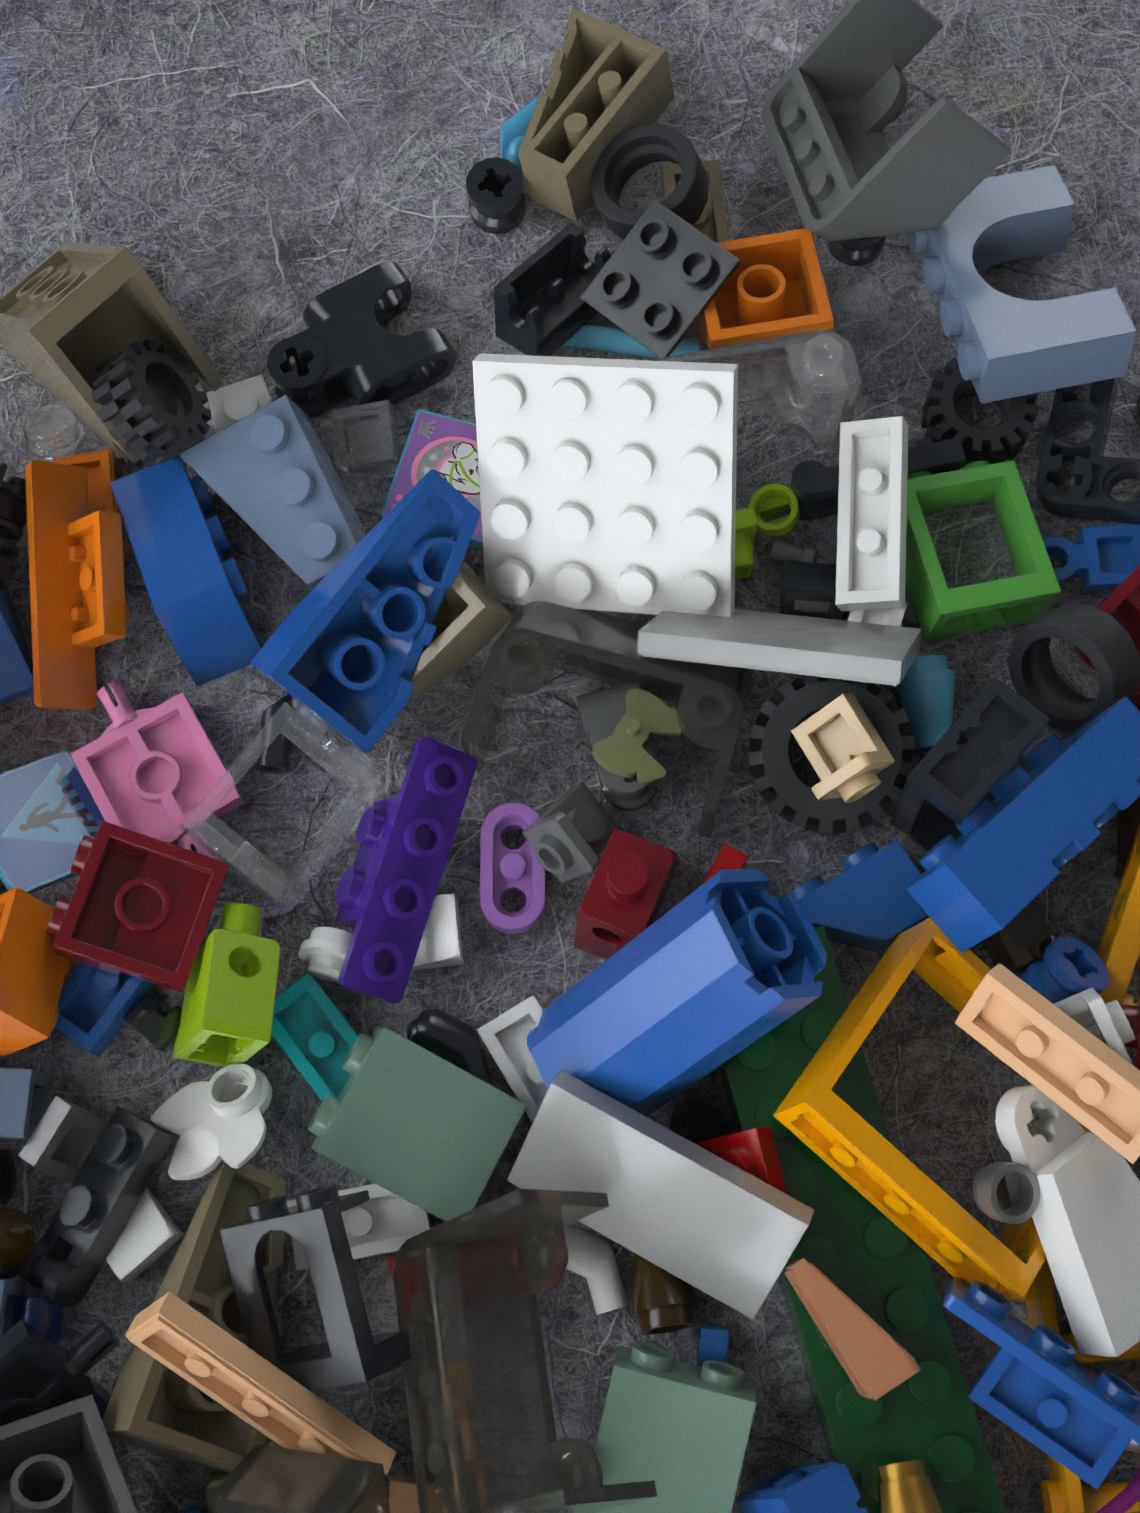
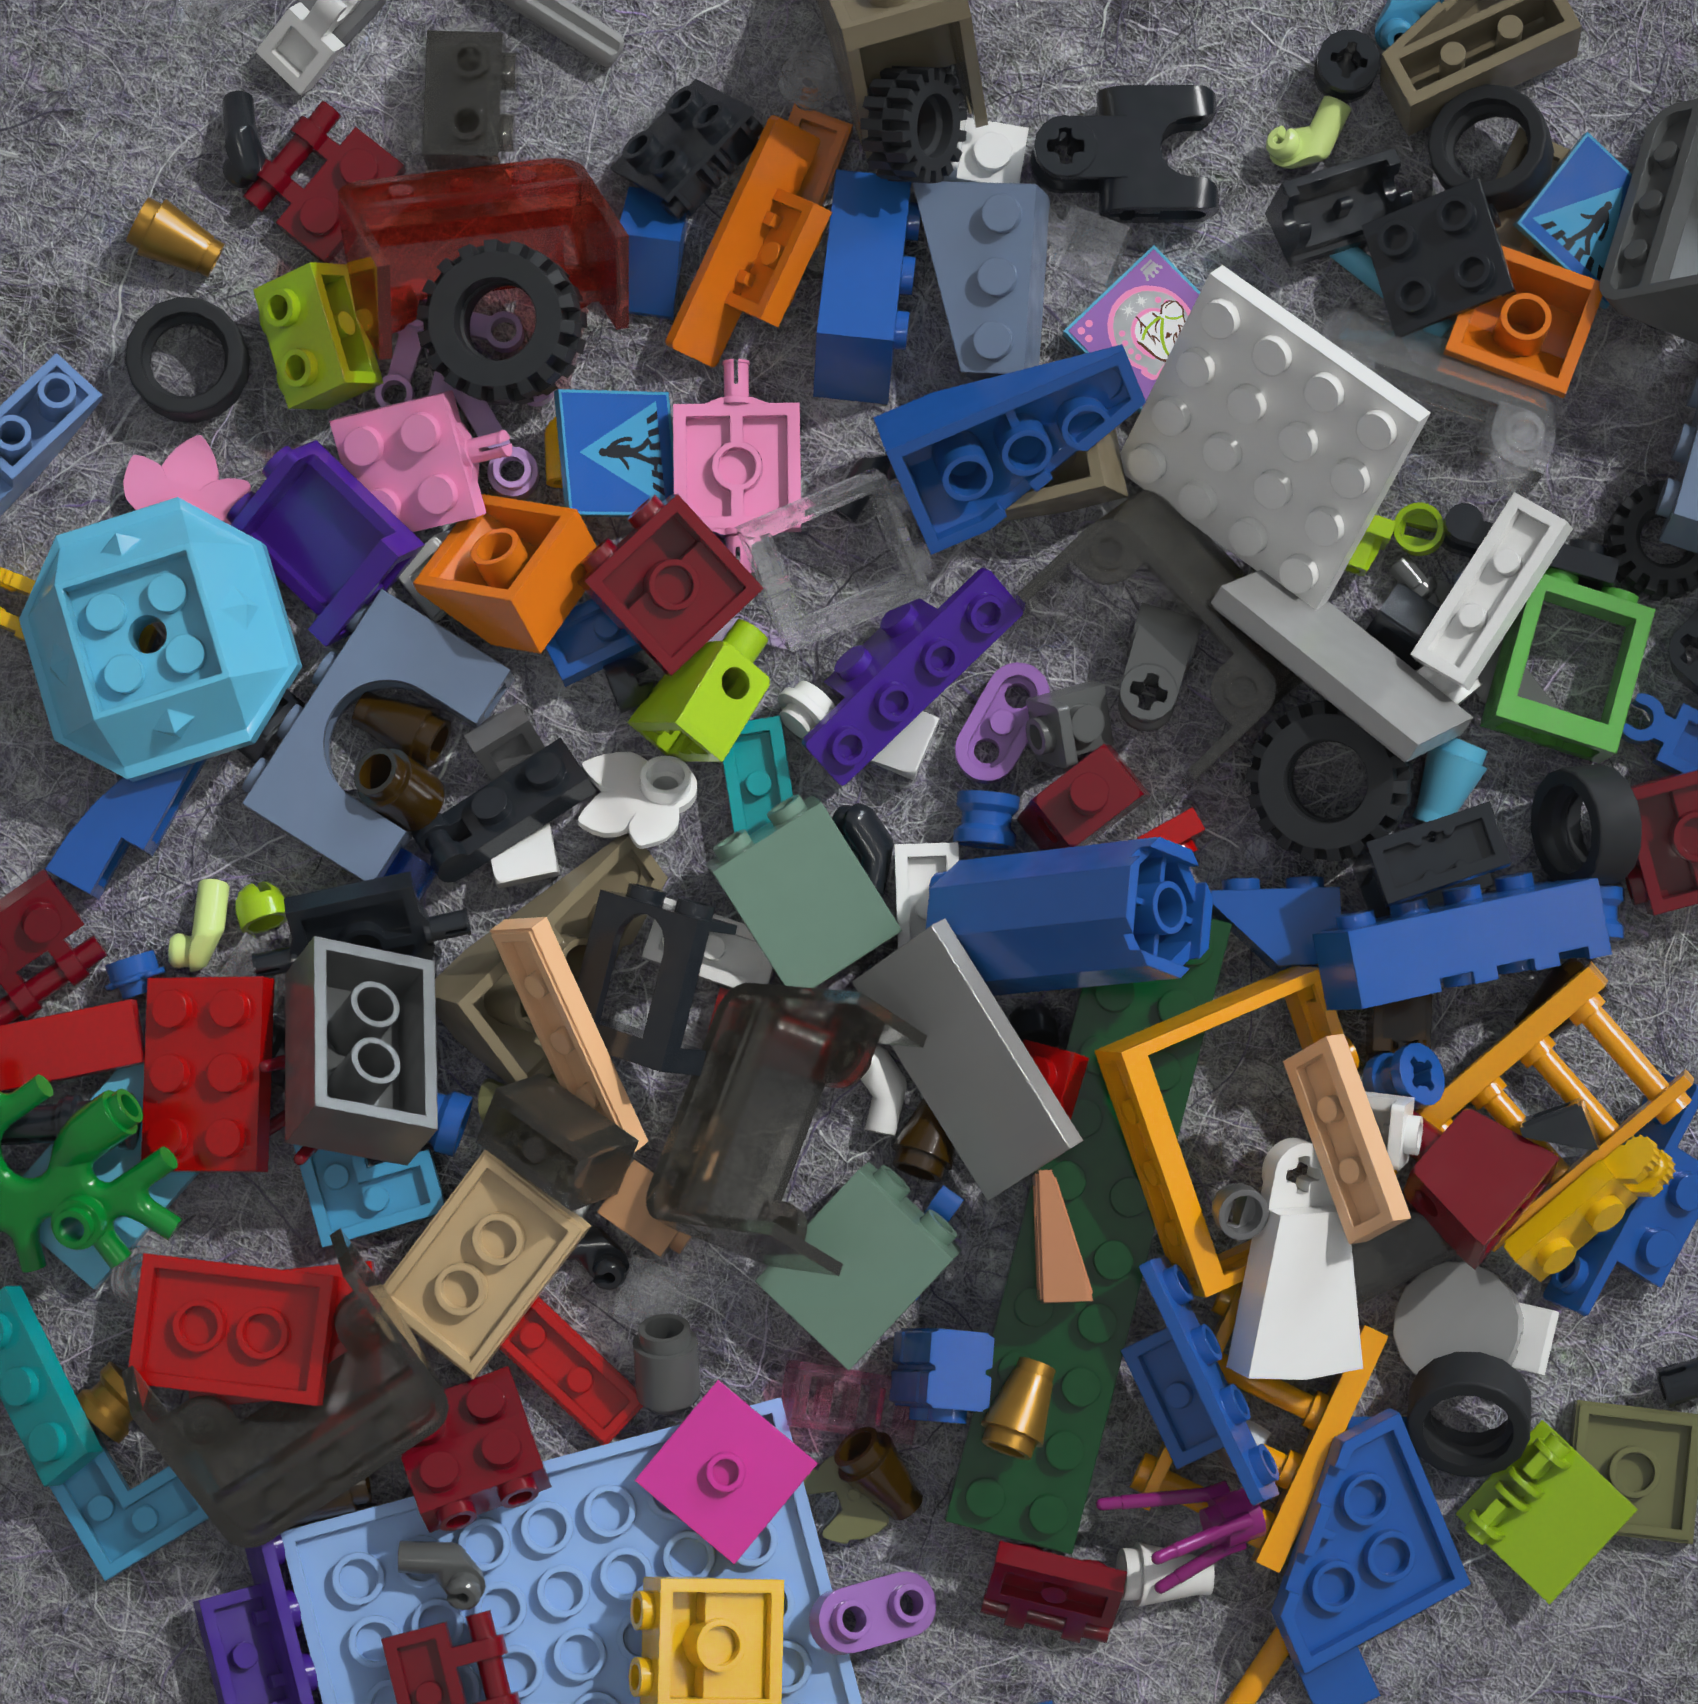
camera: 25 degrees right, 10 degrees up
olive piece [592,688,685,785] -> none
tan bracket [791,694,895,803] -> none
none -> blue wheel [953,790,1020,850]
none -> yellowish green arm [1266,96,1352,169]
none -> piece [1513,132,1632,309]

